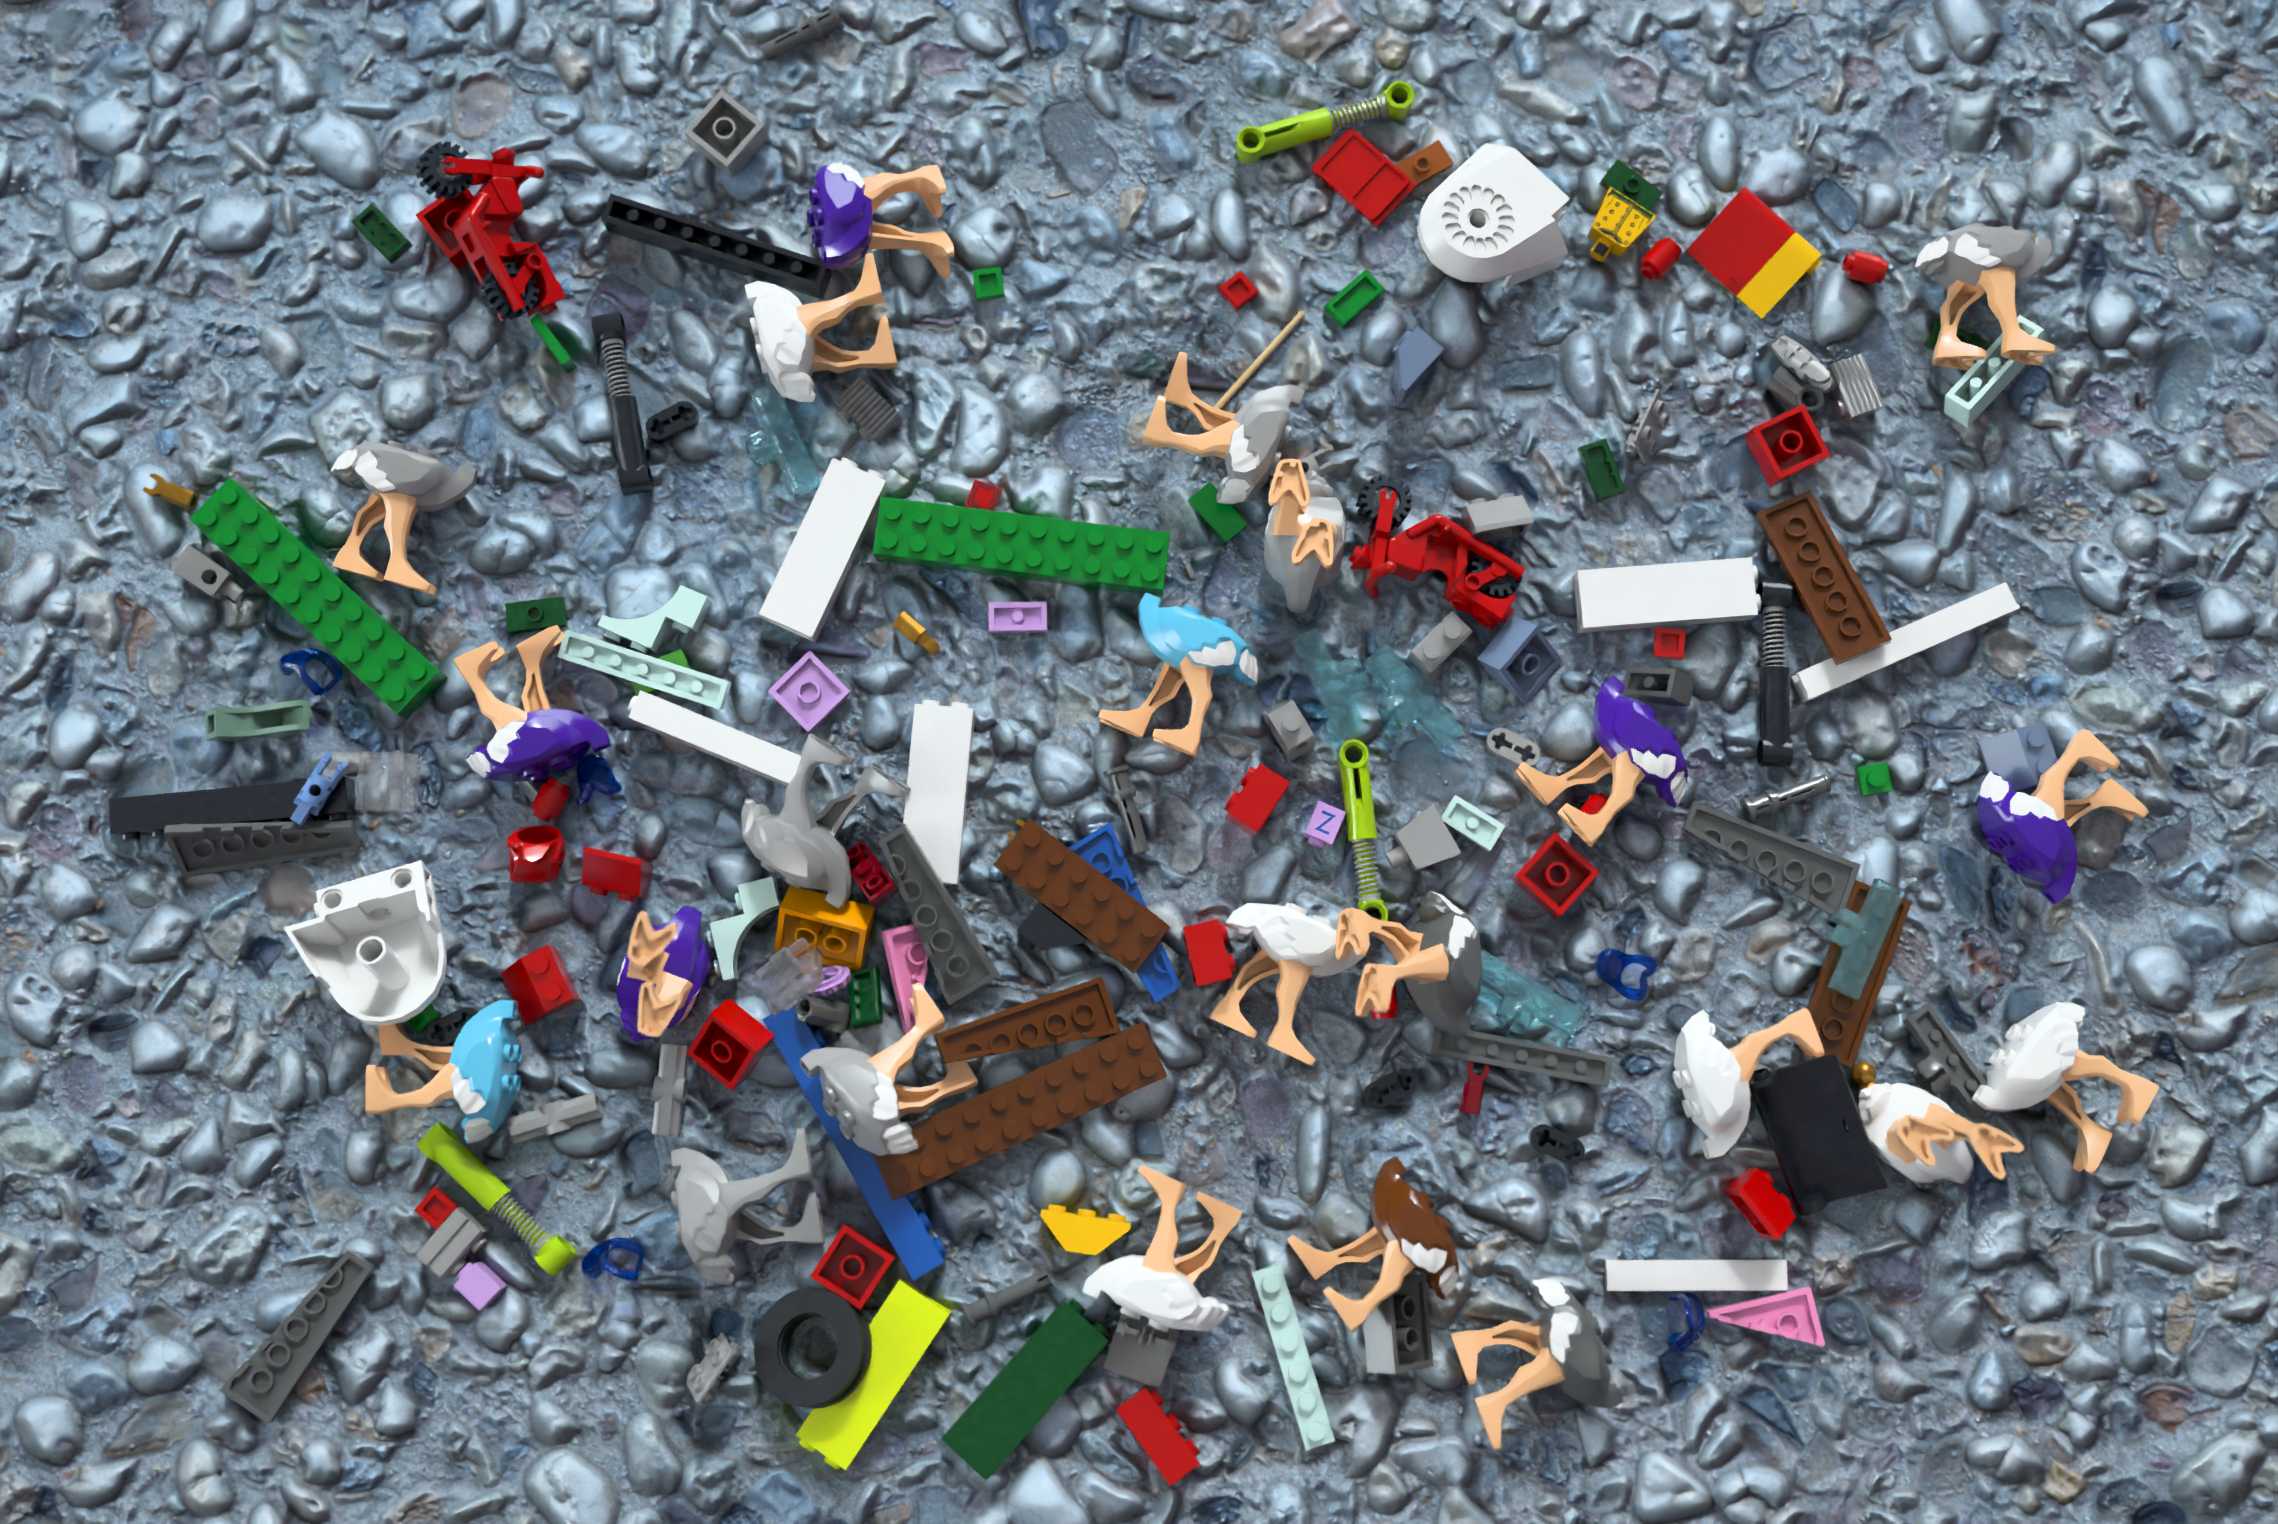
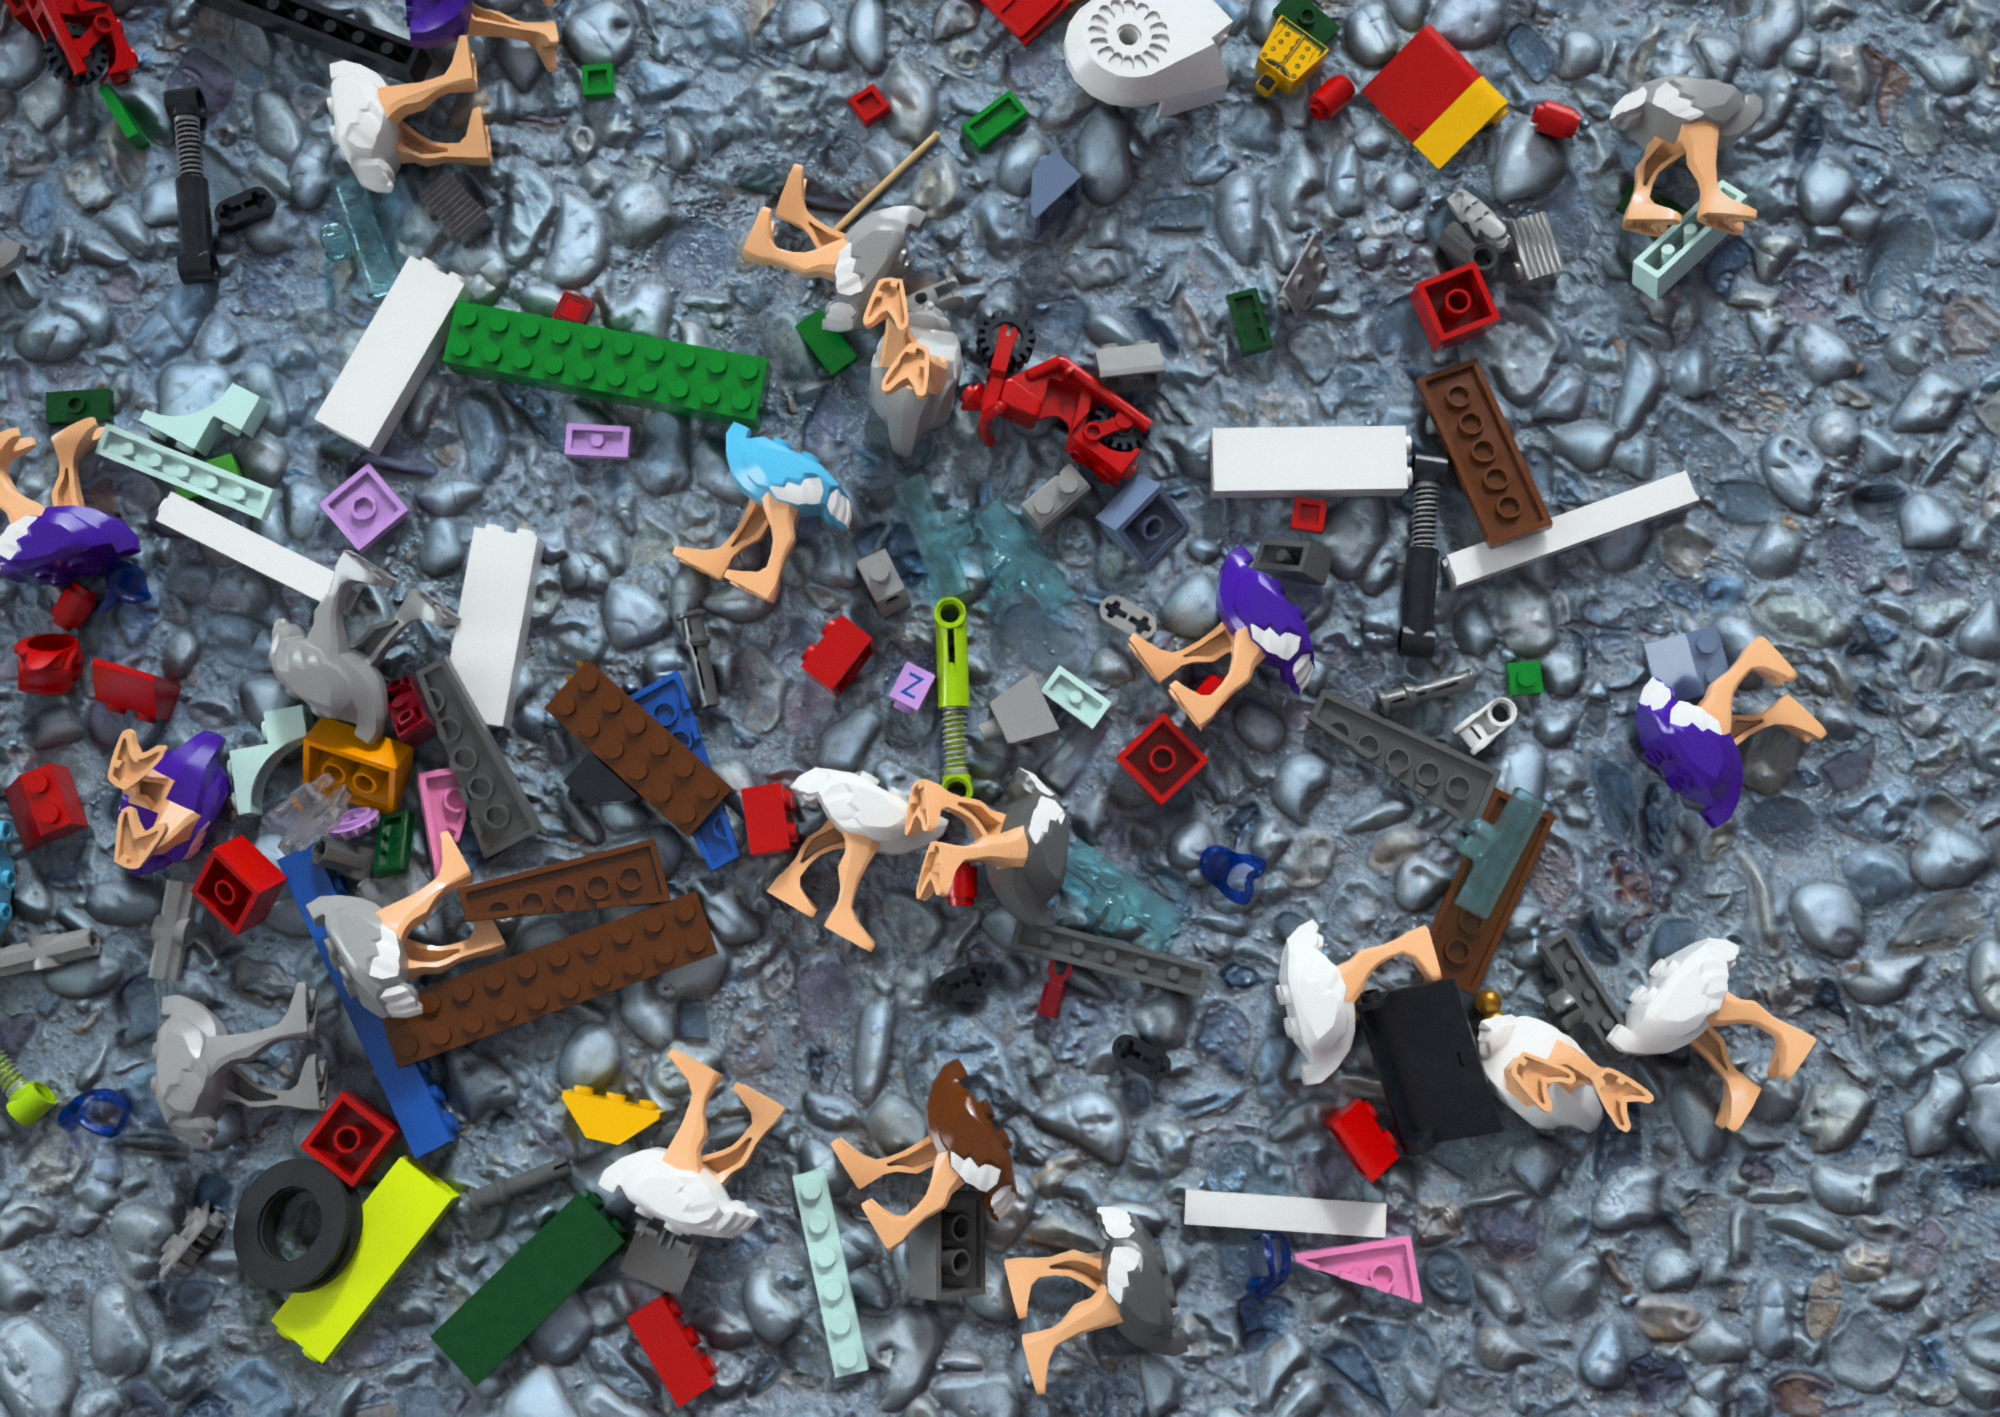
camera: 10 degrees right, 0 degrees up
pearl gold bar [892,611,941,656] -> none
none -> white piece [1452,698,1517,755]

